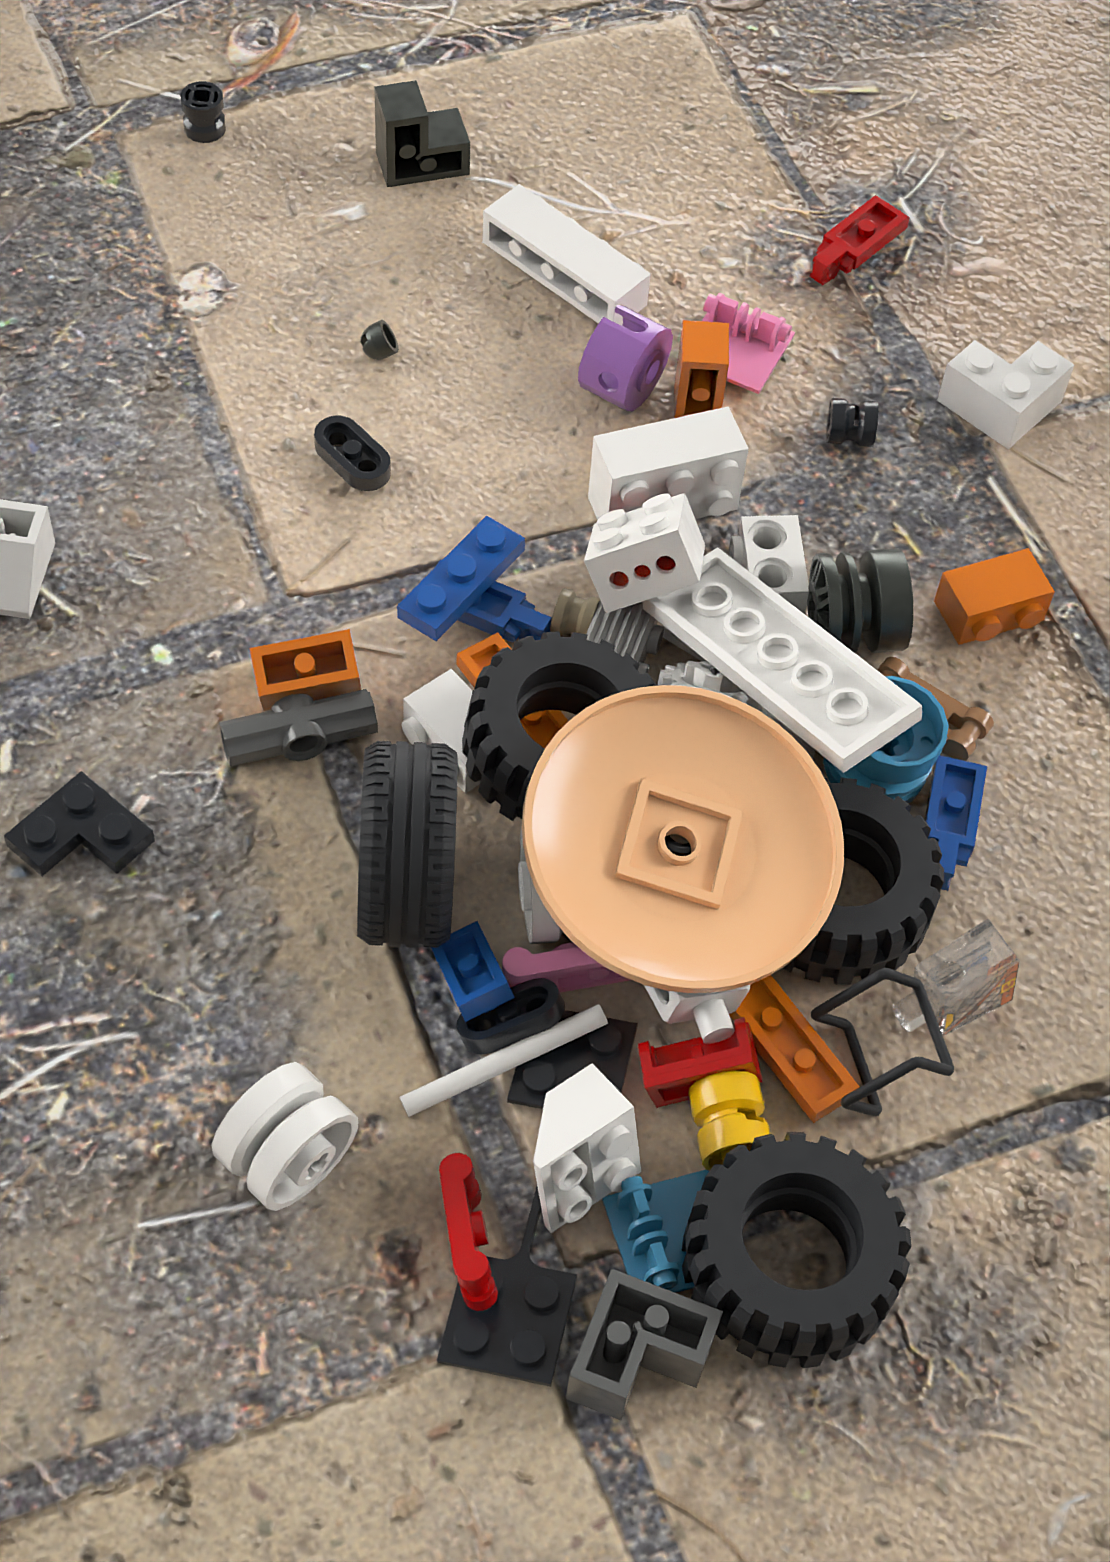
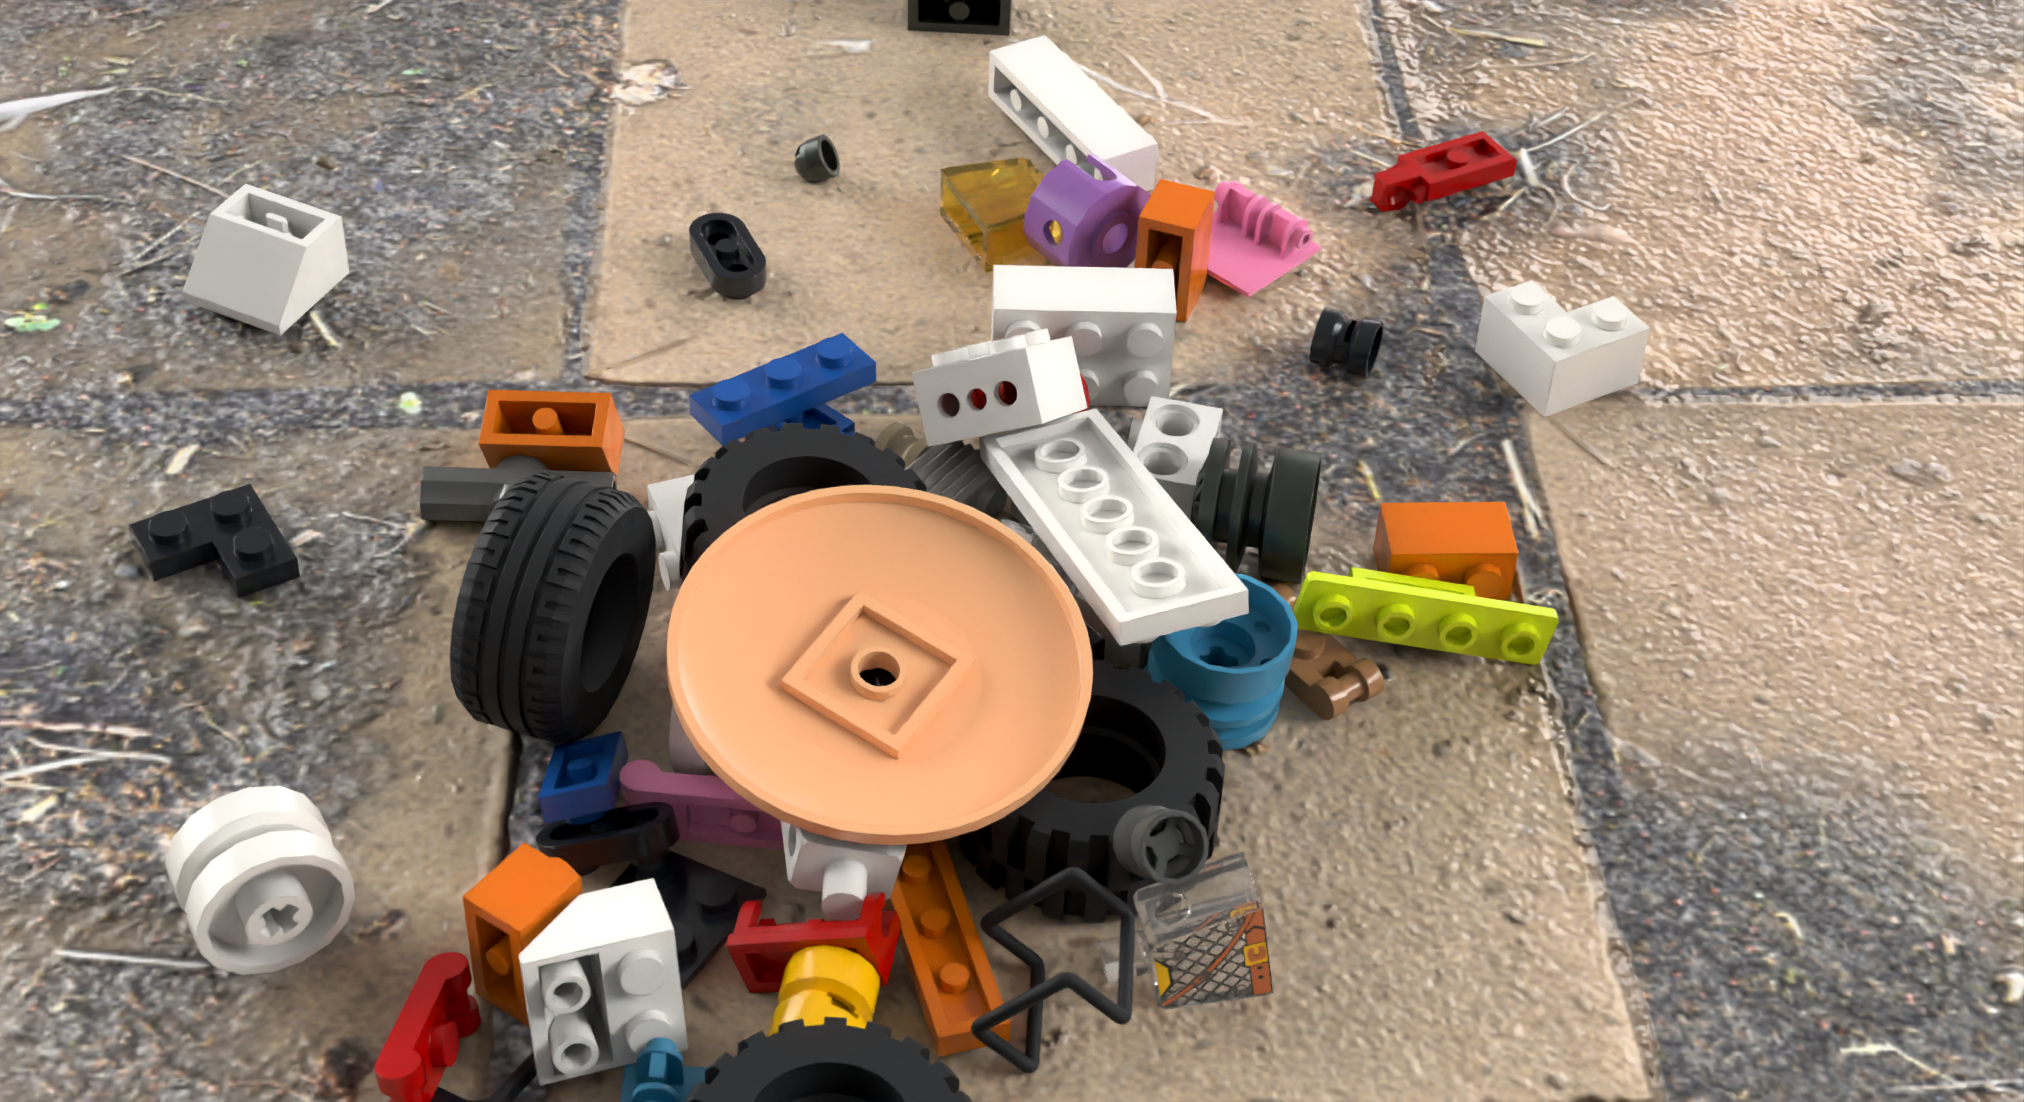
camera: 20 degrees right, 15 degrees down
white bar [400,1004,608,1117] -> none
blue hinge [925,755,987,891] -> none
none -> orange brick [462,842,582,1028]
none -> clear yellow torso [940,157,1061,273]
none -> dark grey wheel [1113,804,1209,884]
none -> neon yellow bracket [1293,567,1559,665]

